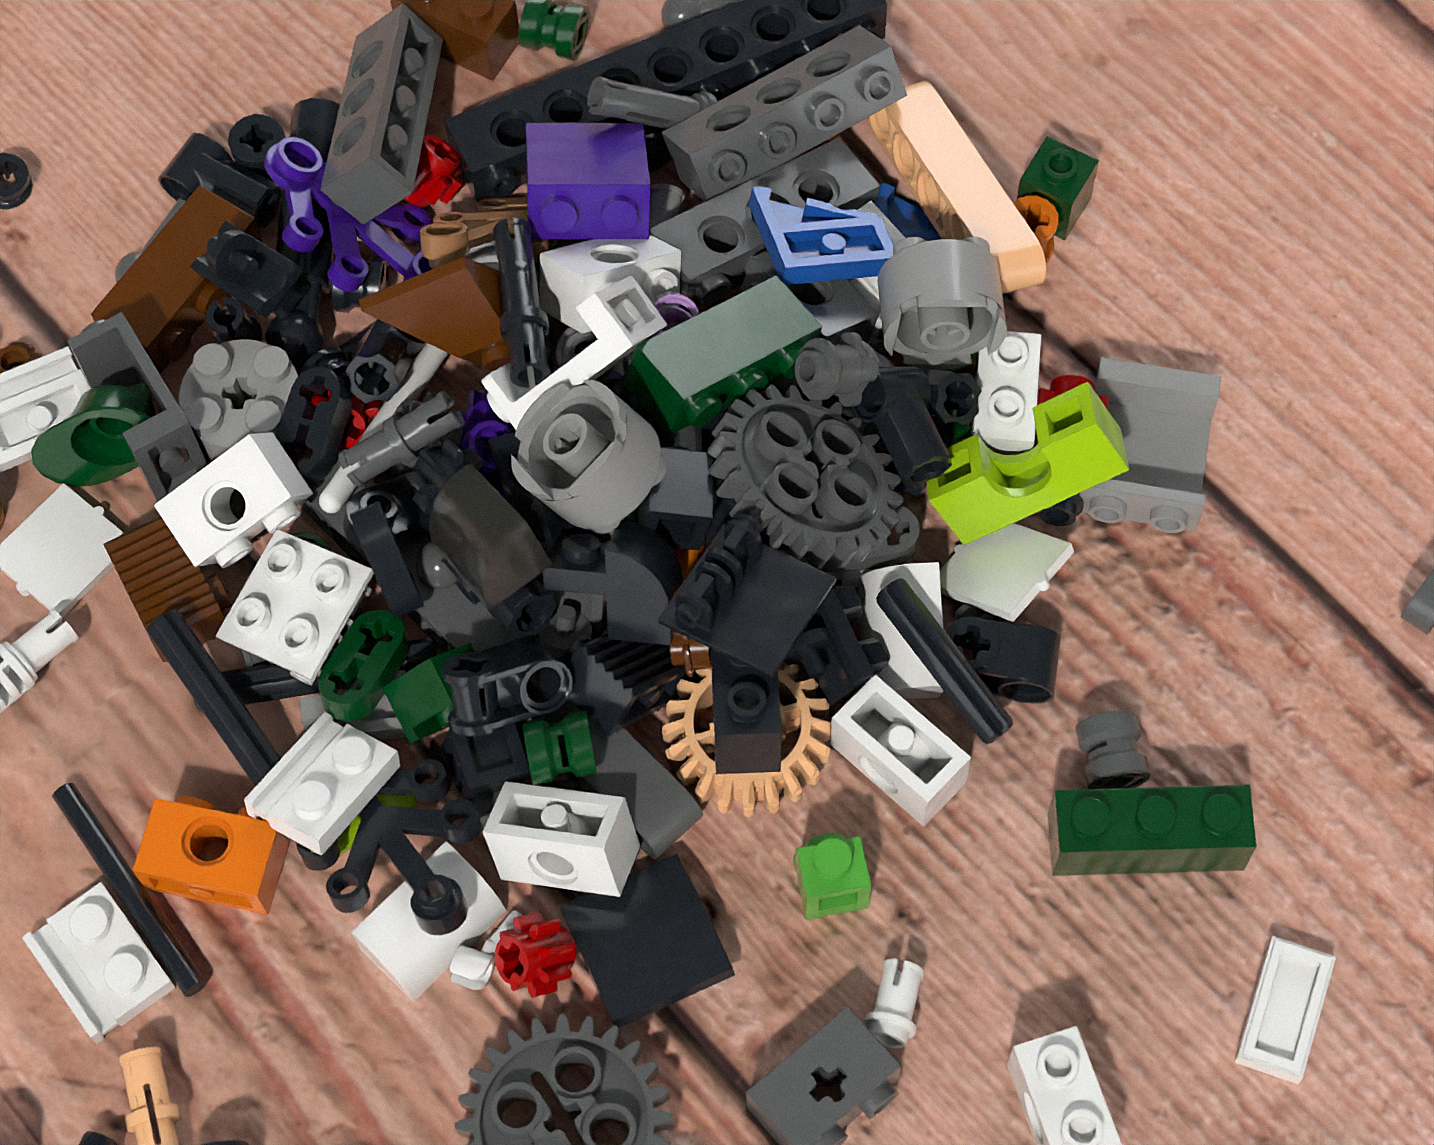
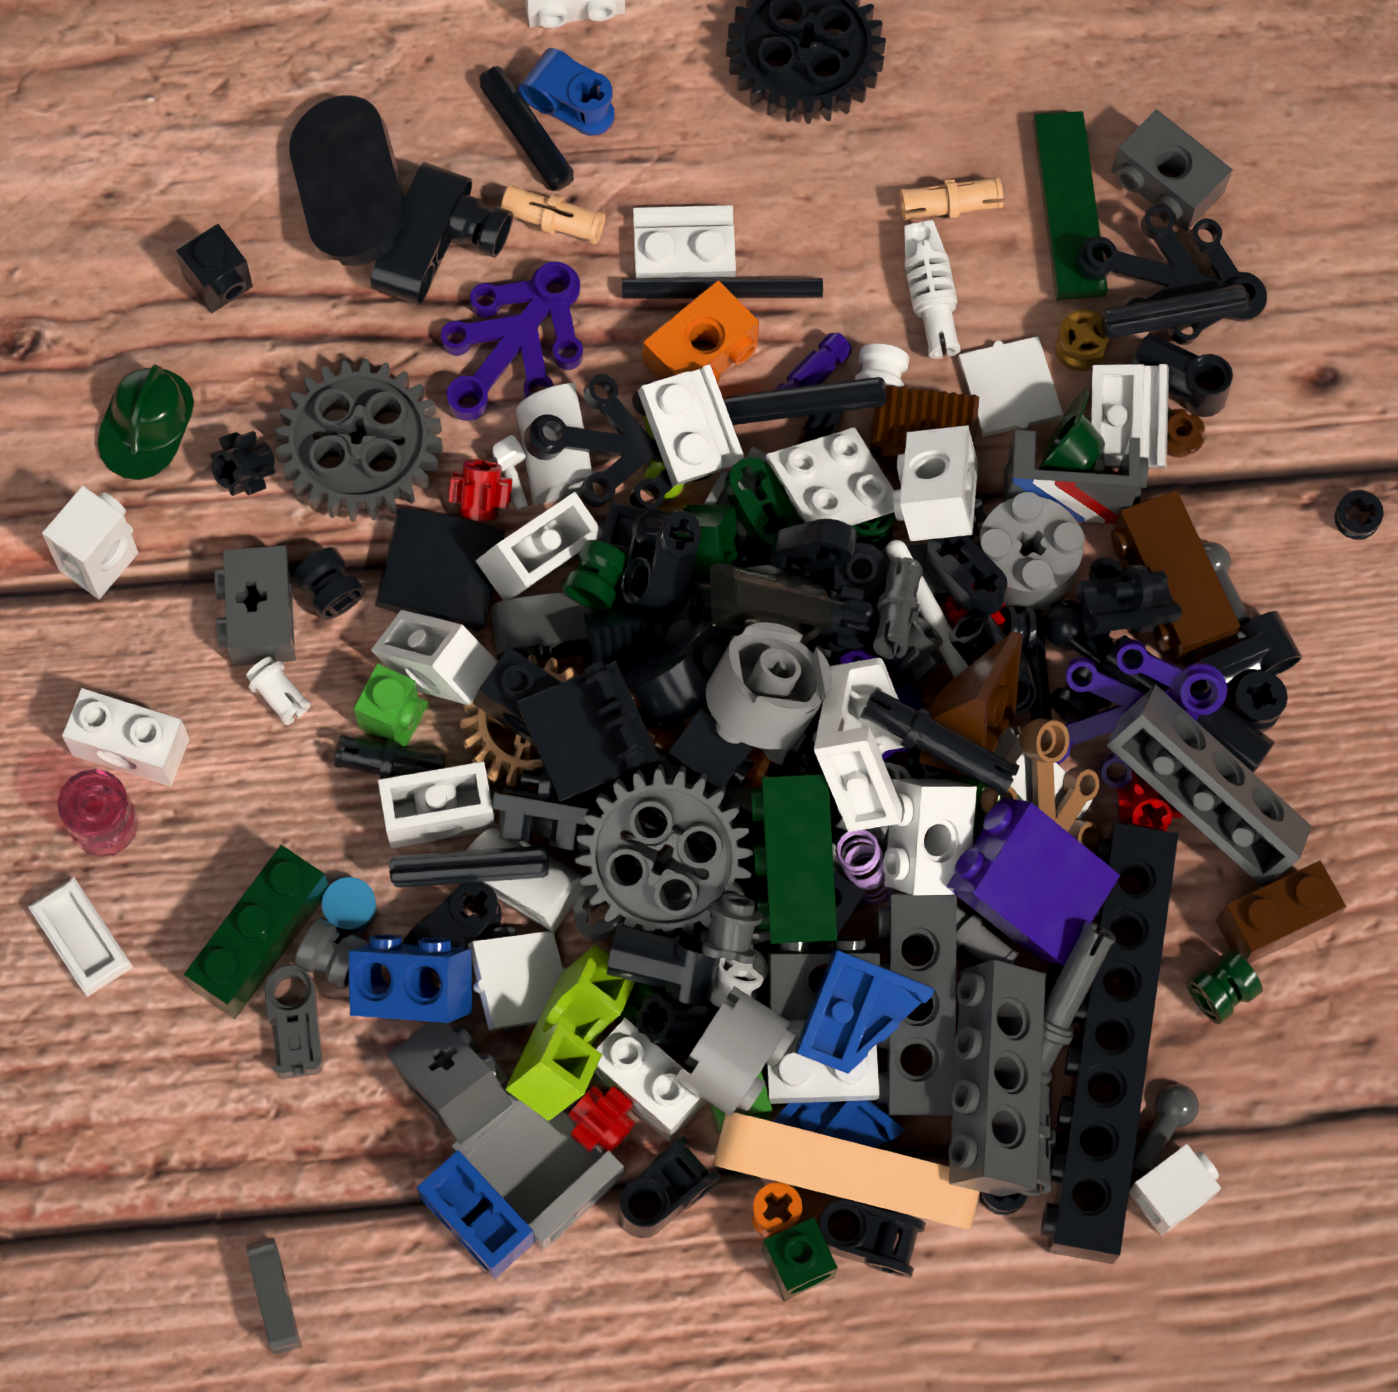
camera: 120 degrees right, 5 degrees up
none -> clear pink wheel [57,769,138,857]
none -> dark grey piece [265,965,324,1079]
none -> black wheel [293,547,365,620]
none -> dark azure tile [322,877,377,934]
none -> black pin [334,734,446,779]
none -> blue brick [349,934,472,1023]
none -> white brick [371,610,498,705]
none -> dark grey brick [387,1022,513,1145]
none -> blue brick [417,1150,535,1280]
none -> dark purple plant [441,261,583,421]
none -> black piece [618,1135,722,1238]
none -> dark purple axle [774,332,852,390]
none -> black piece [817,1200,926,1278]
none -> white wheel [855,344,910,387]

